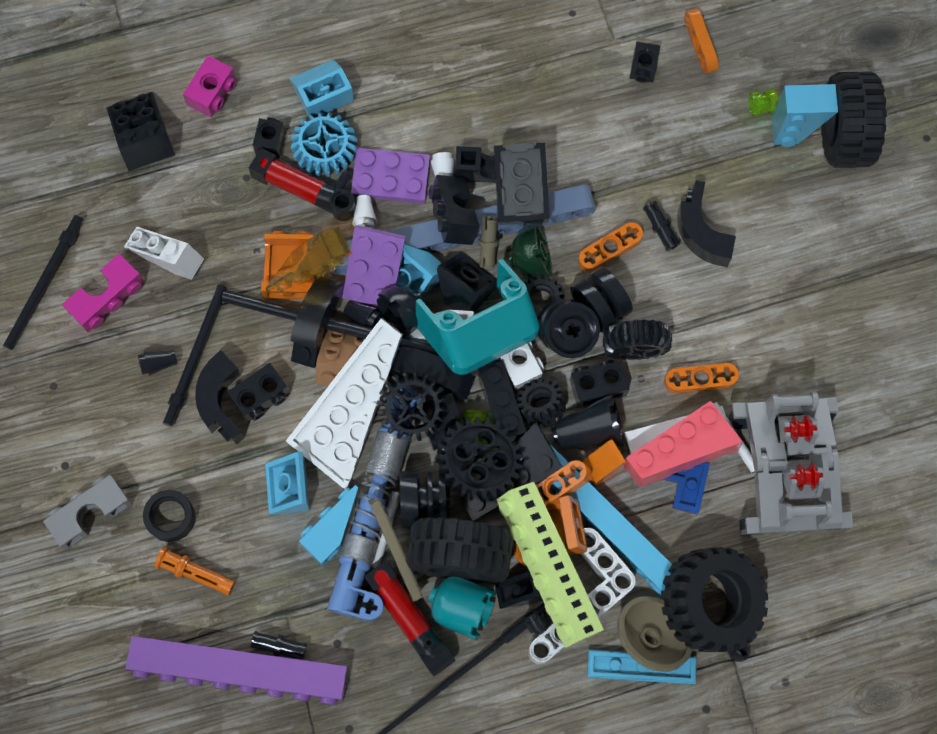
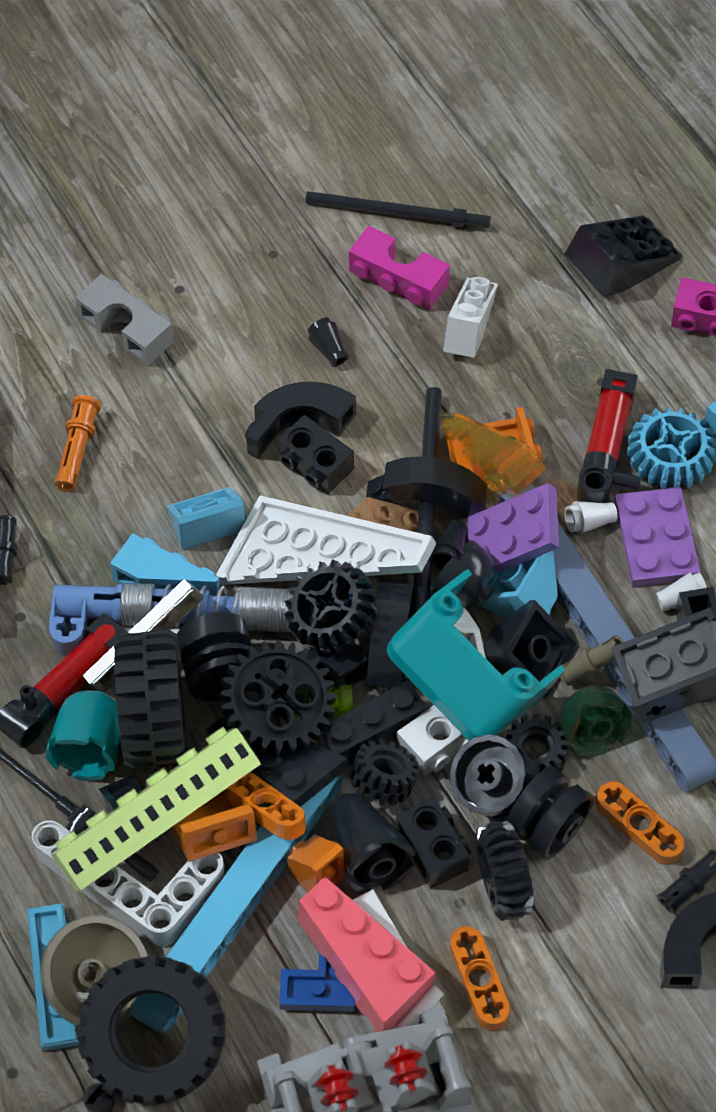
camera: 80 degrees right, 15 degrees down
black tyre [143,490,196,542] -> none
black bar [163,284,227,427] -> none
black brick [253,118,286,159] -> none
black arch [428,175,480,245] -> none

